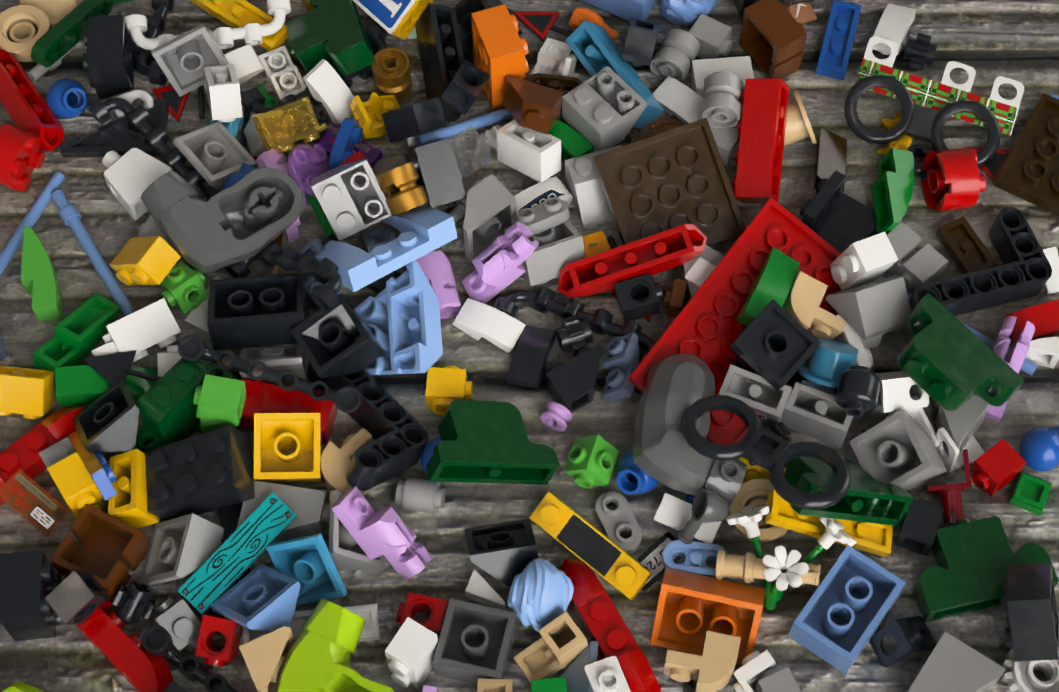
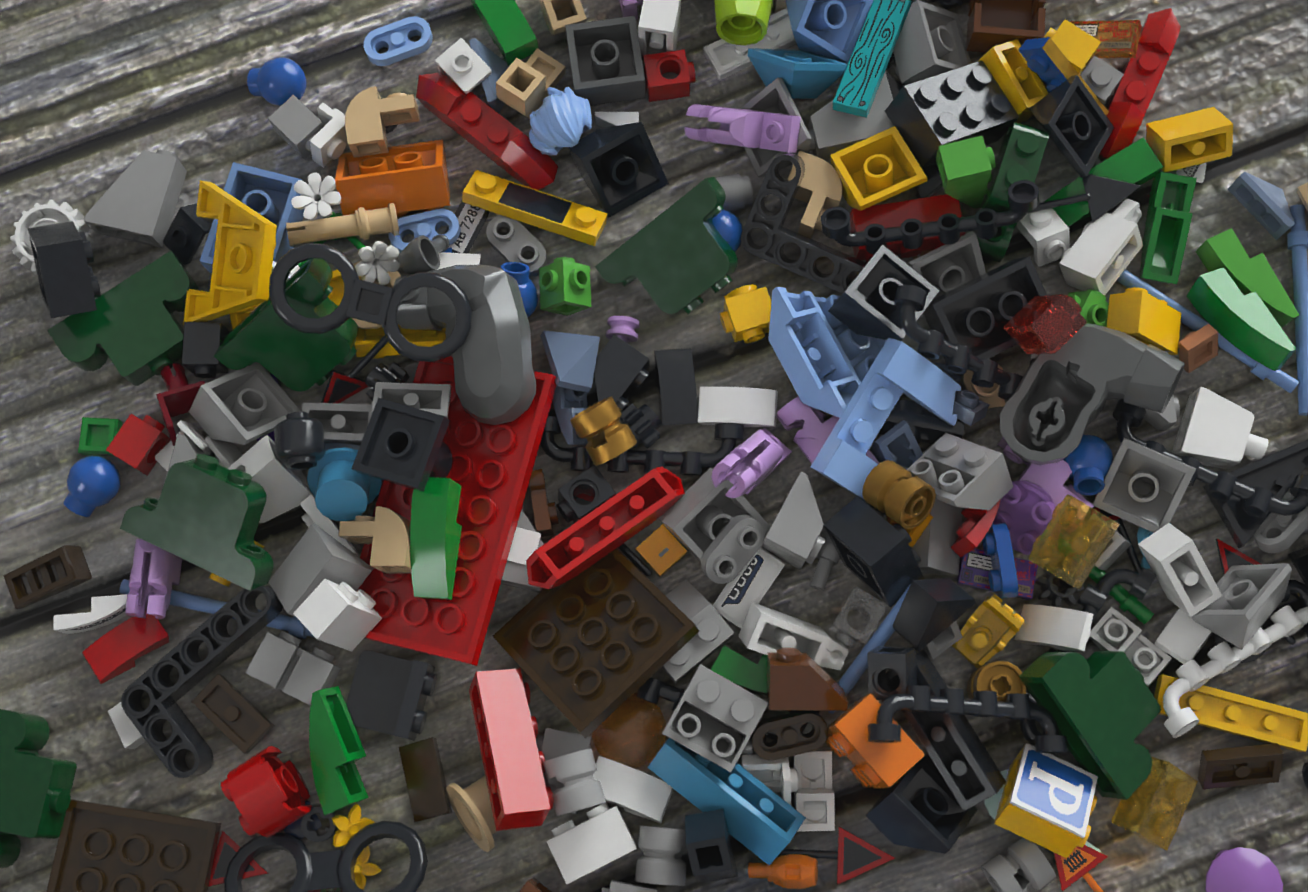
camera: 160 degrees right, 15 degrees up
none -> yellow wing [183,180,277,325]
none -> sand blue slope [540,330,600,393]
none -> pearl gold wheel [570,396,637,466]
none -> black bar [868,686,1068,753]
none -> clear red brick [1003,294,1087,354]
none -> nougat plate [1179,324,1218,373]
none -> green slope [1186,267,1296,371]

